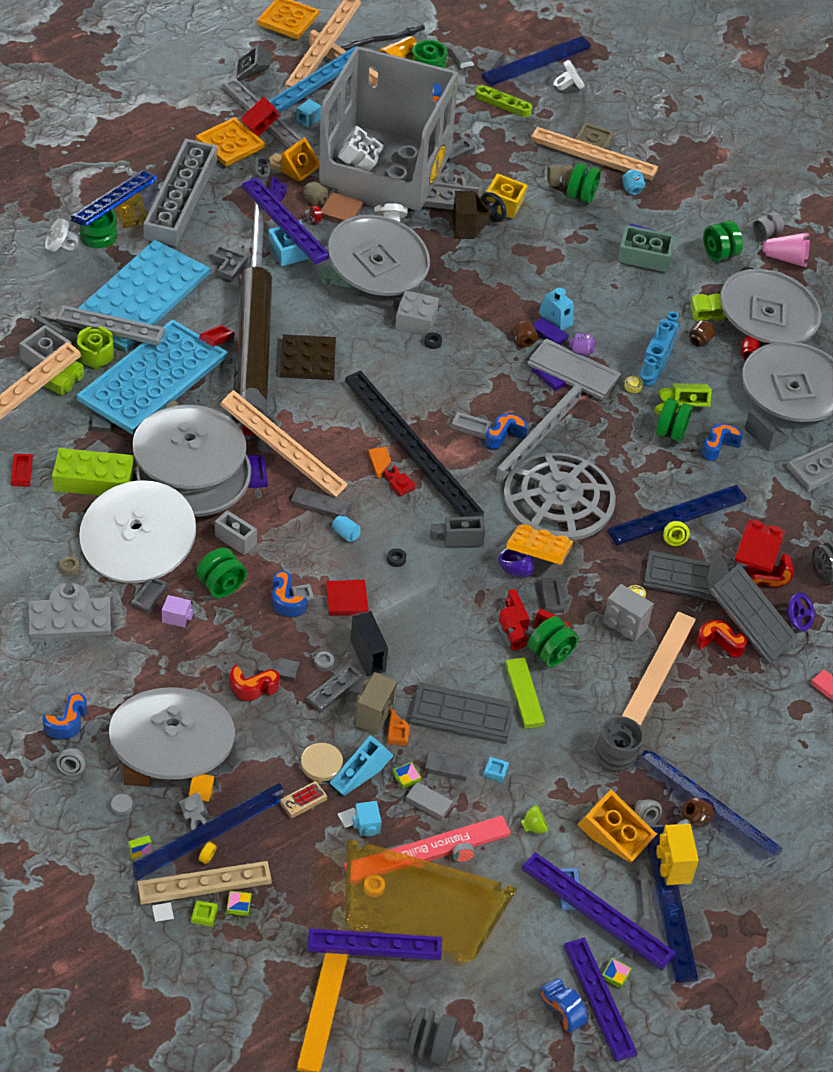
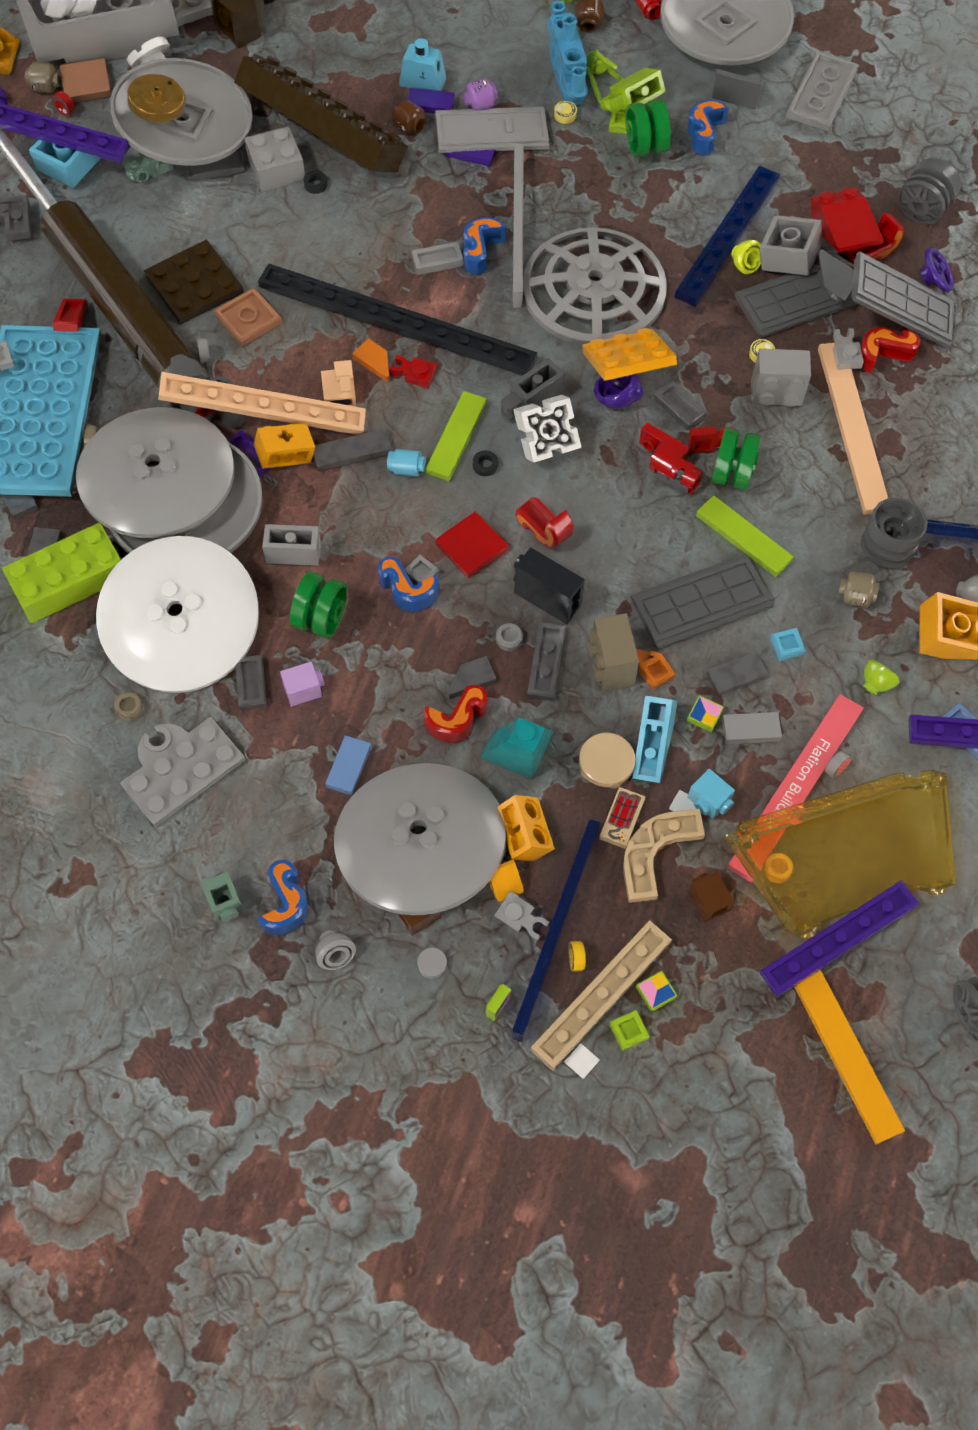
camera: 30 degrees left, 15 degrees up
none -> pearl gold wheel [127,74,185,123]
none -> light grey tile [197,338,210,364]
none -> sand green brick [200,871,243,922]
none -> nougat tile [214,288,282,347]
none -> dark brown brick [234,54,408,172]
none -> light orange brick [254,423,315,469]
none -> light nougat piece [321,360,357,407]
none -> medium blue tile [325,736,371,796]
none -> lime tile [425,391,487,482]
none -> teal slope [481,718,554,779]
none -> light orange brick [497,795,555,861]
none -> white brick [513,395,582,462]
none -> red animal [515,497,574,549]
none -> lime plant [586,50,623,104]
none -> tan plate [623,809,705,903]
none -> reddish brown brick [688,872,734,923]
none -> light grey brick [760,215,823,275]
none -> light grey plate [833,328,864,370]
none -> dark tan head [838,571,880,608]

